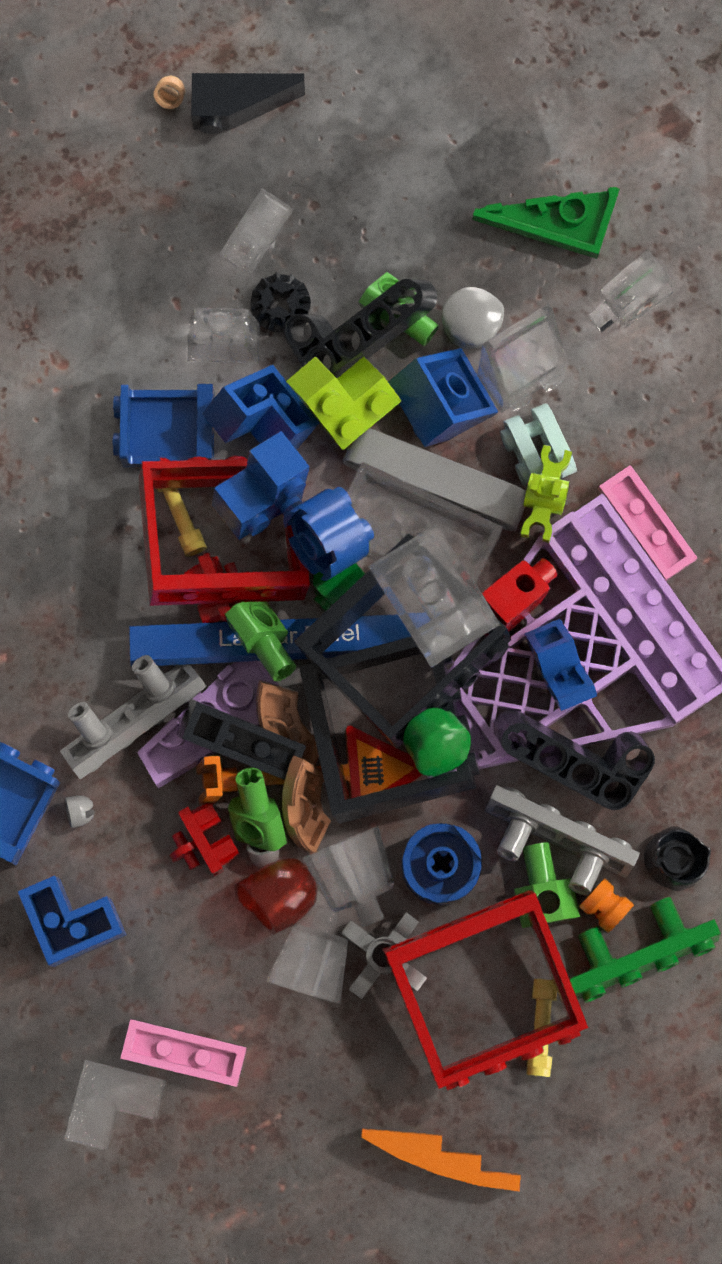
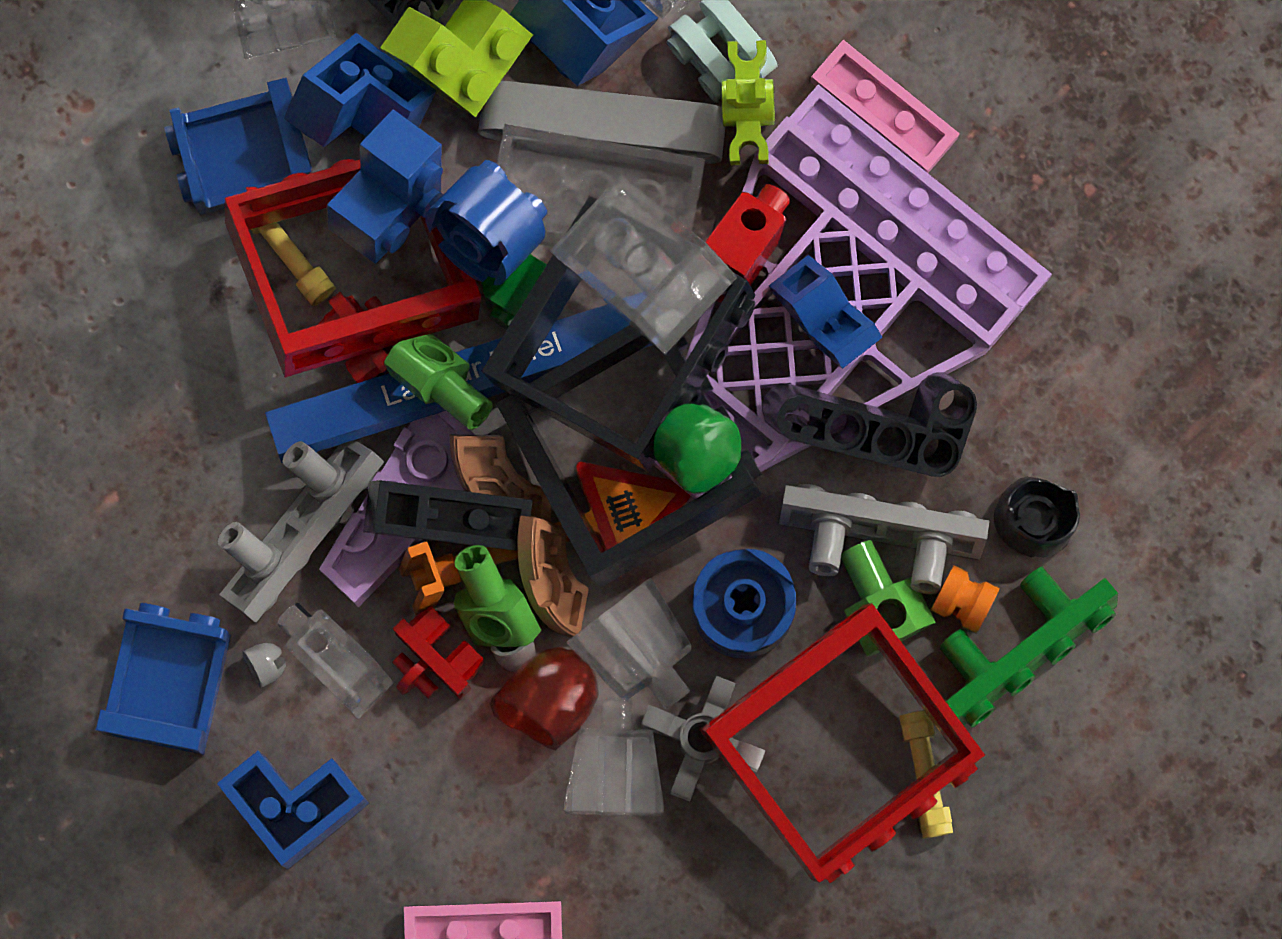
camera: 15 degrees left, 0 degrees up
none -> clear torso [277,603,394,719]

